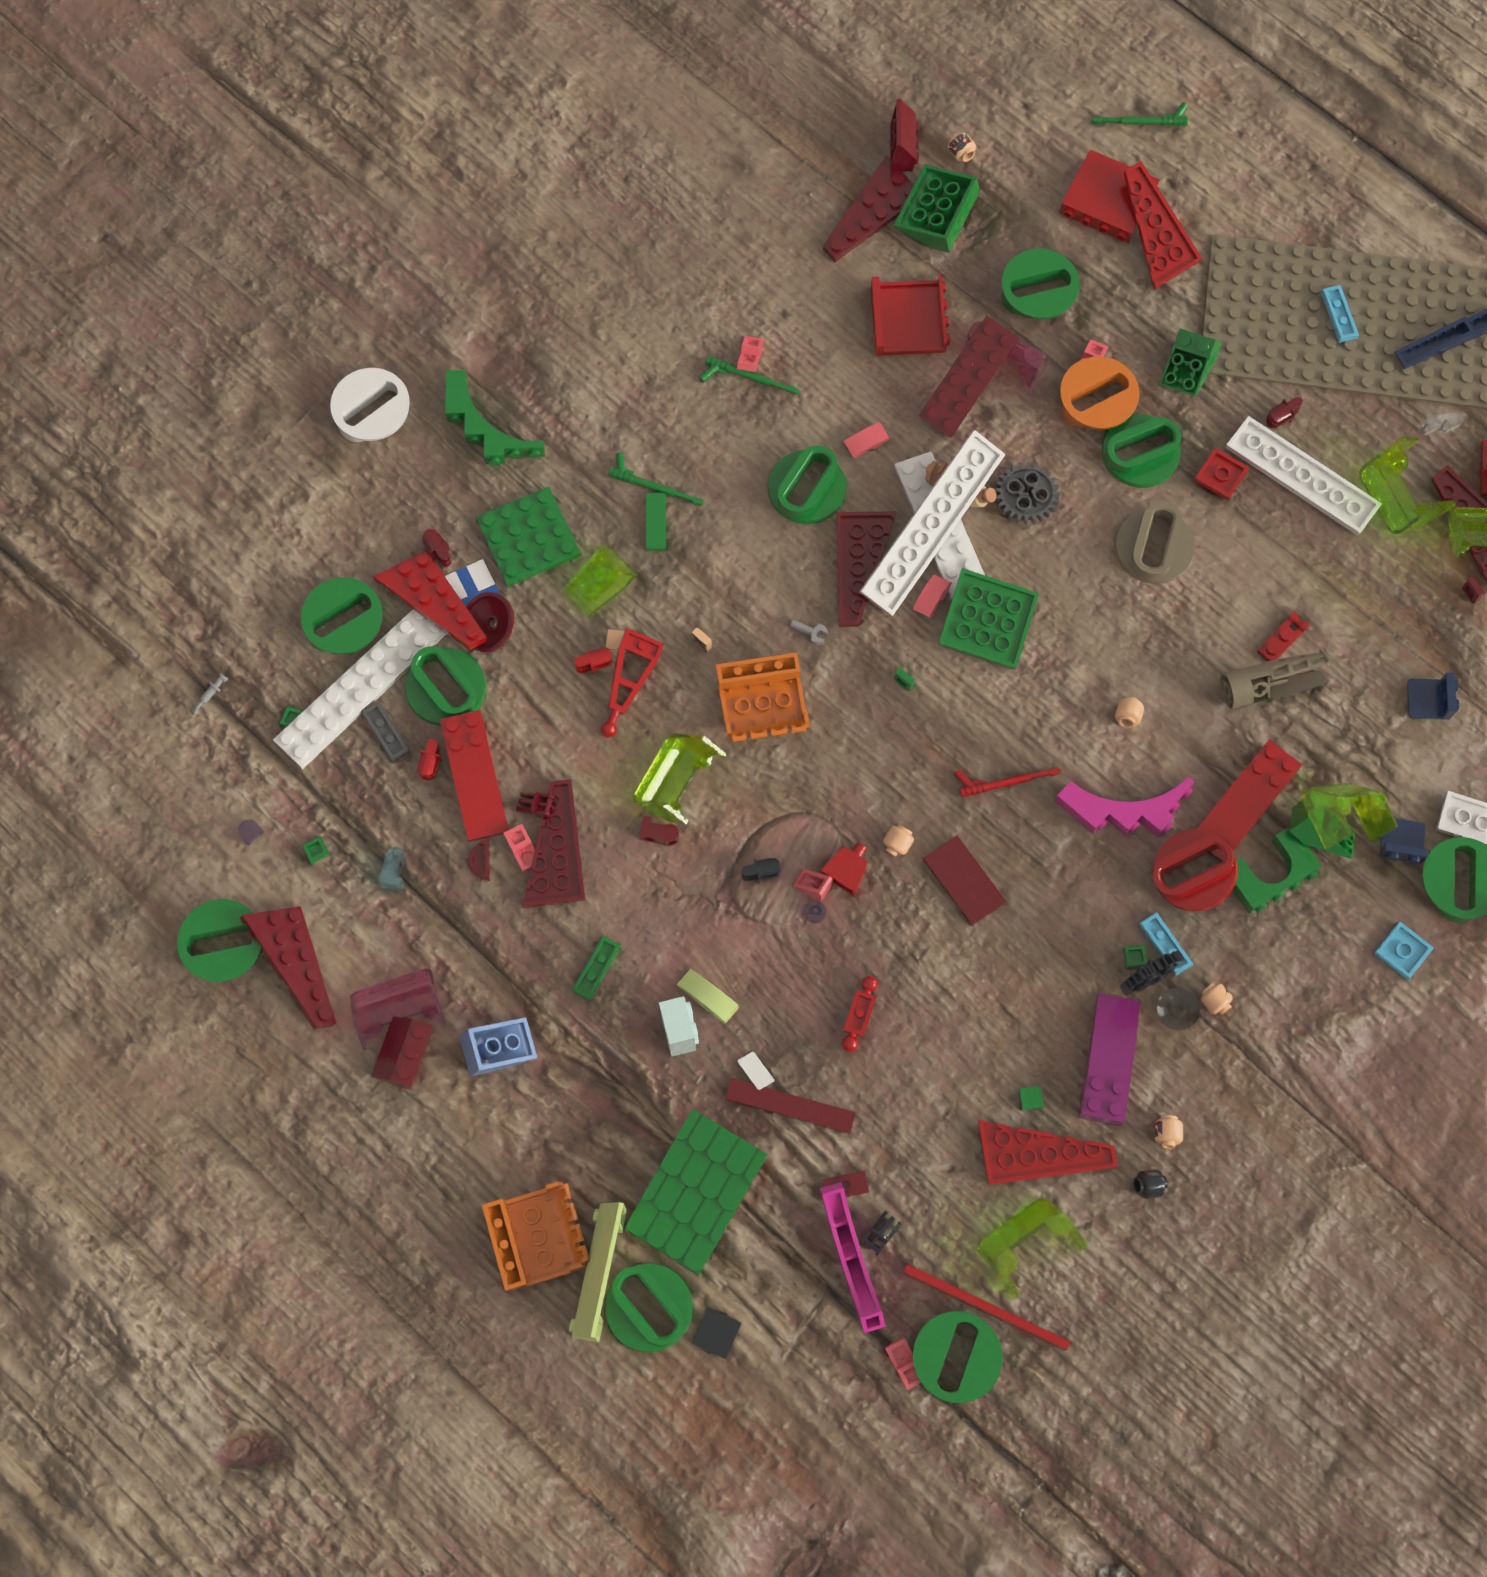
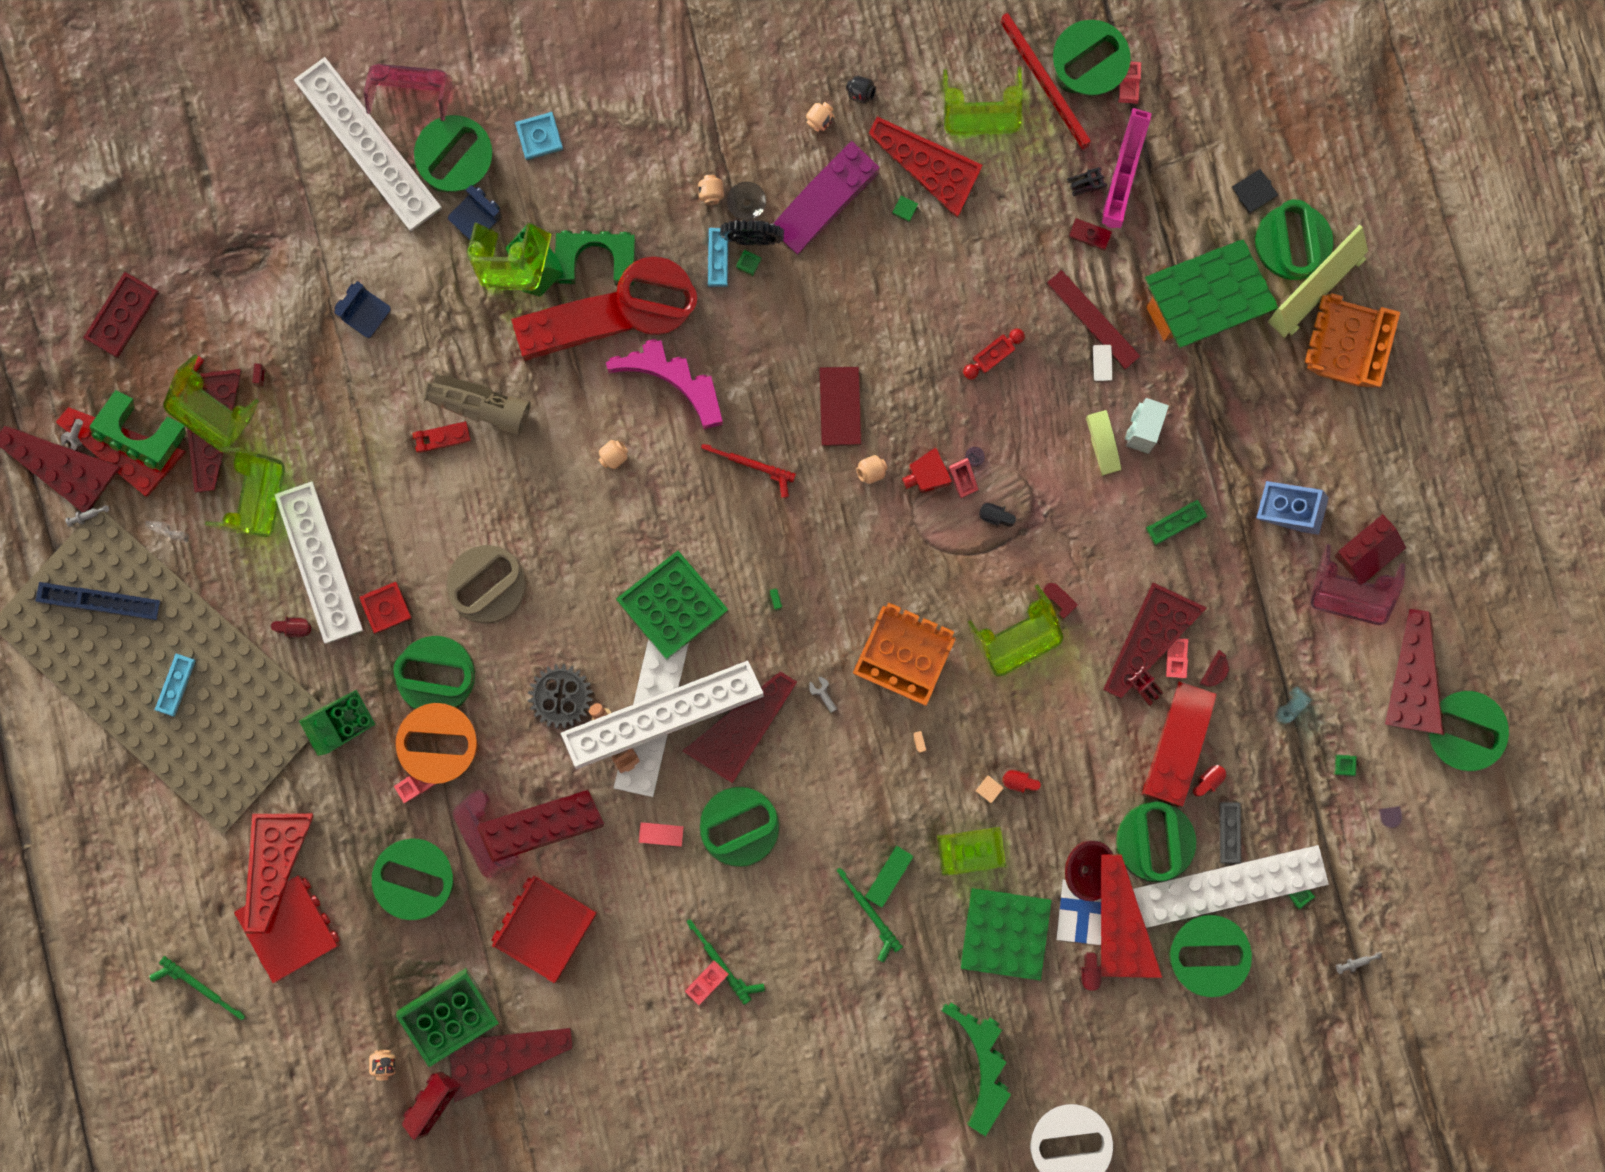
camera: 150 degrees left, 10 degrees up
red plate [601,628,664,738] -> none
coral slope [913,575,952,618] -> none

